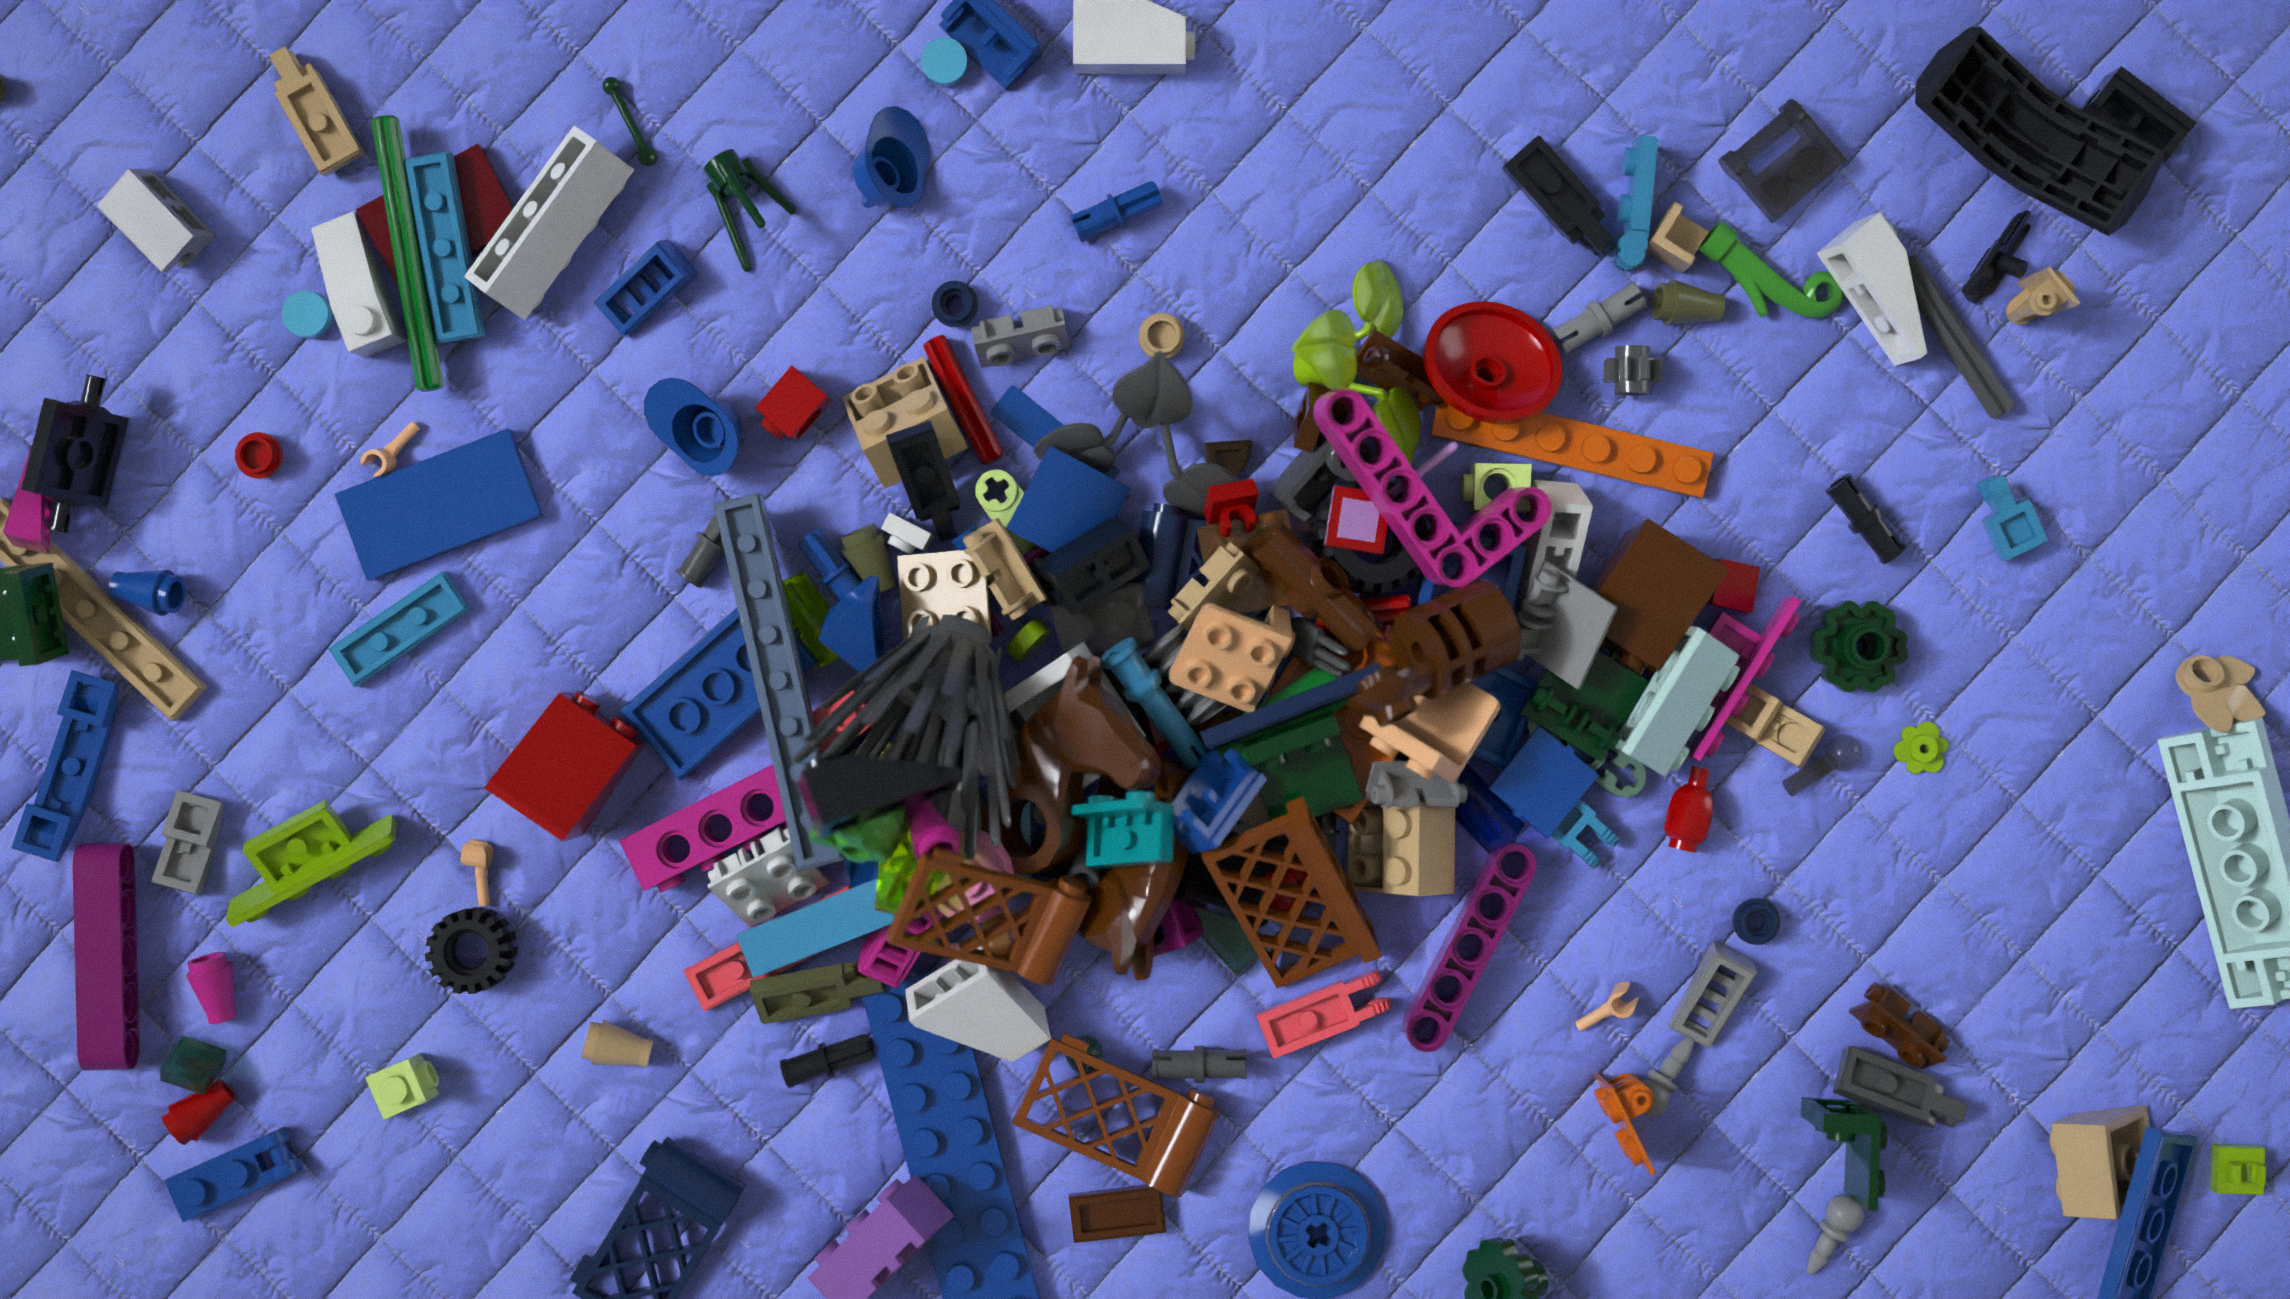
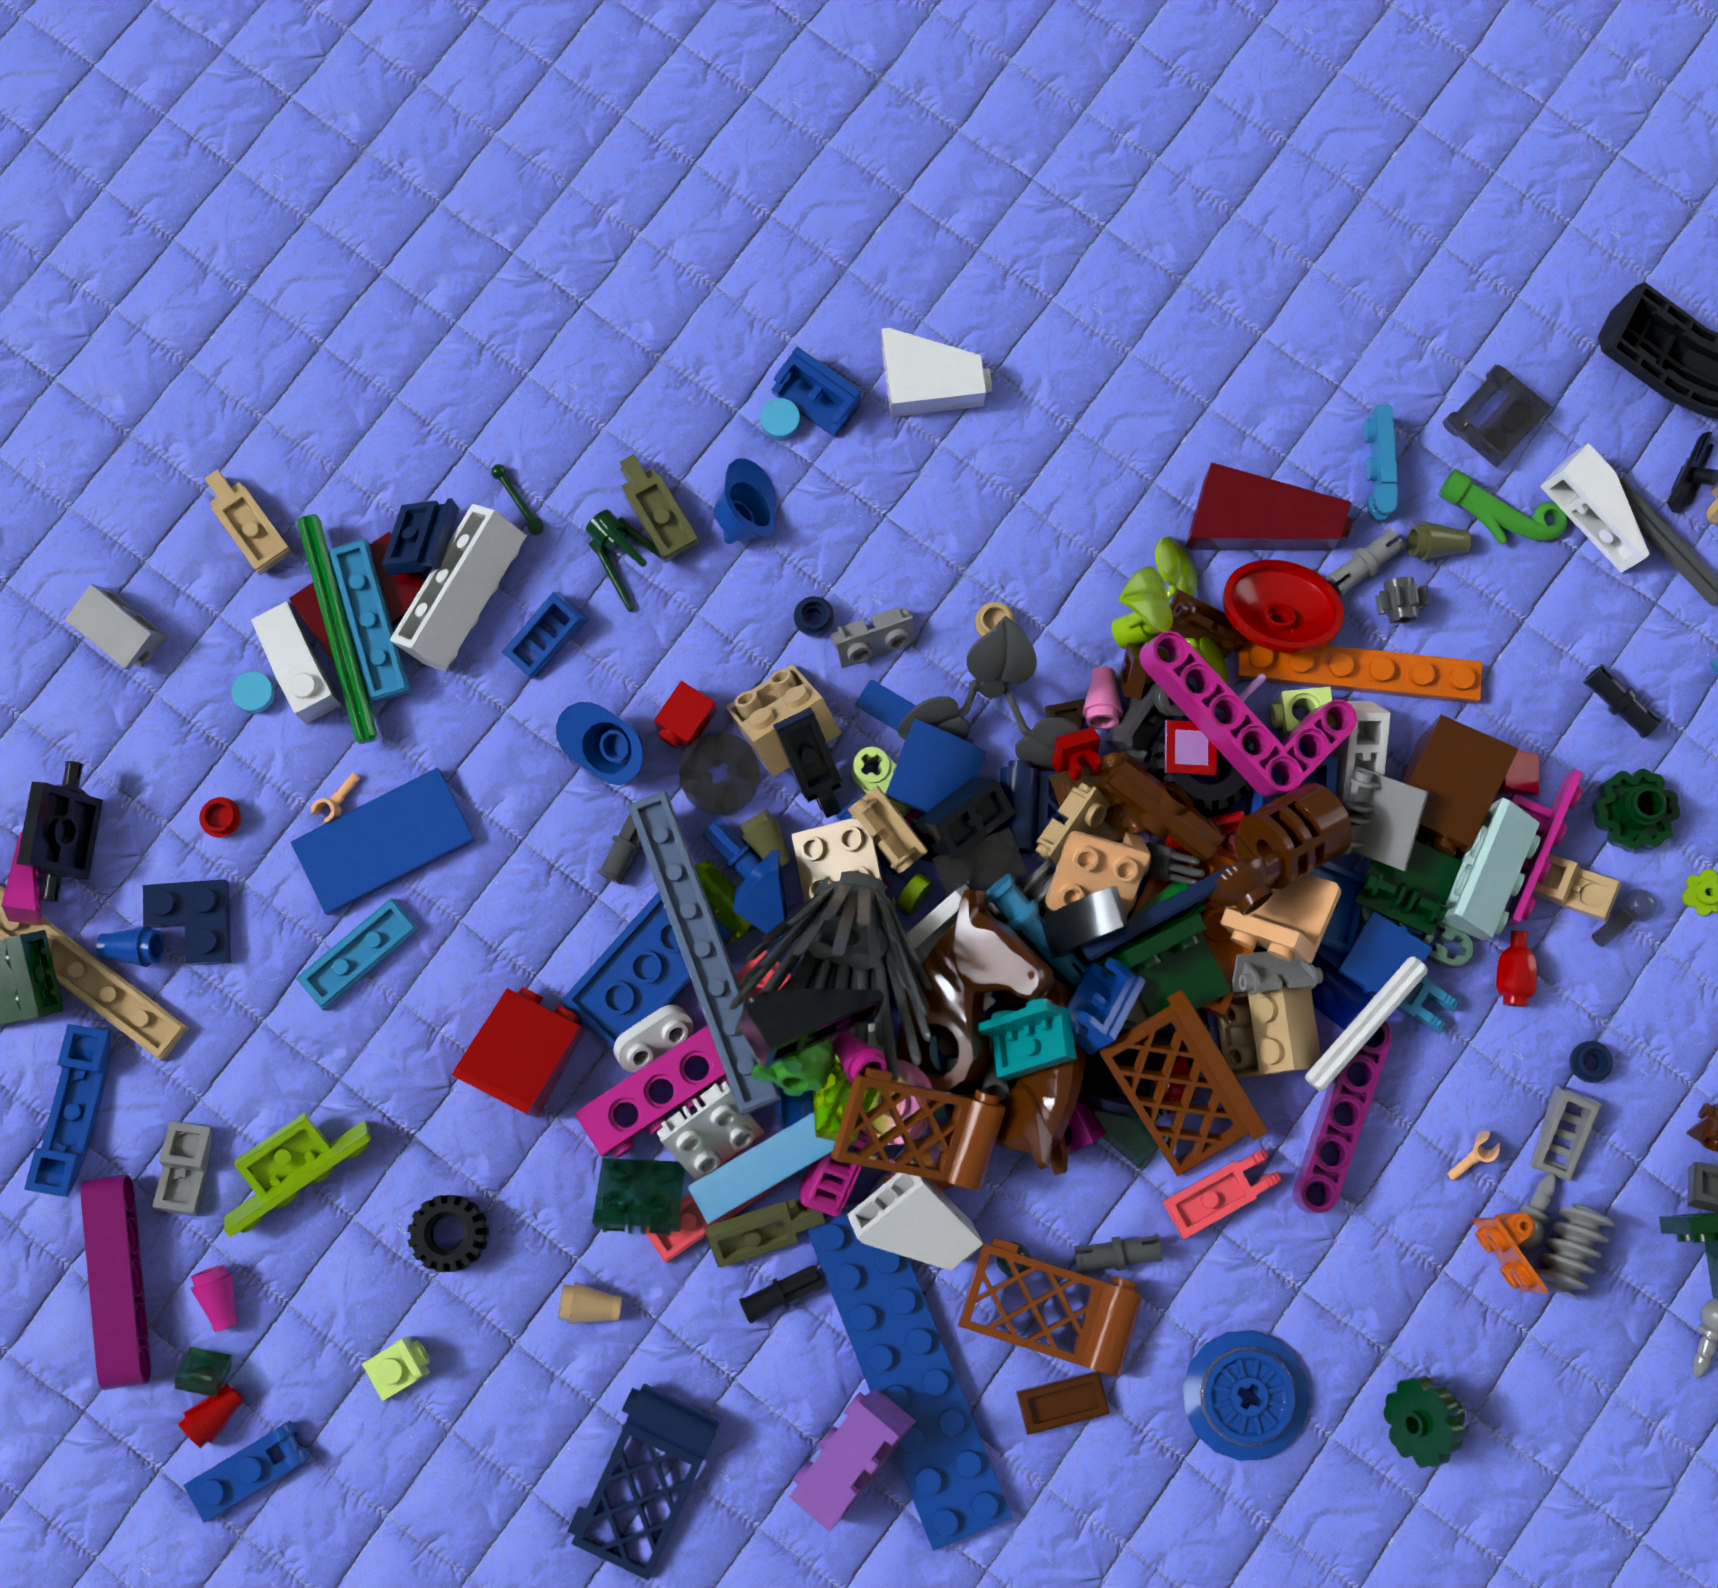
camera: 15 degrees left, 10 degrees down
light nougat hand [460,839,494,906] -> none
white plate [881,512,935,555] -> none
red axle [923,335,1003,465] -> none
blue axle [1070,181,1163,243] -> none
black hinge [1502,135,1614,256] -> none
tan panel [1645,201,1709,273] -> none
none -> dark blue plate [143,879,231,966]
none -> dark blue plate [381,498,459,575]
none -> clear green hinge [592,1158,685,1236]
none -> white plate [613,1005,693,1072]
none -> olive hinge [620,454,699,563]
none -> clear smoke plate [679,732,760,815]
none -> black slope [1040,886,1130,958]
none -> bright pink cone [1082,666,1123,730]
none -> dark red slope [1185,462,1354,550]
none -> white axle [1305,956,1428,1091]
none -> light grey piece [1534,1203,1616,1300]

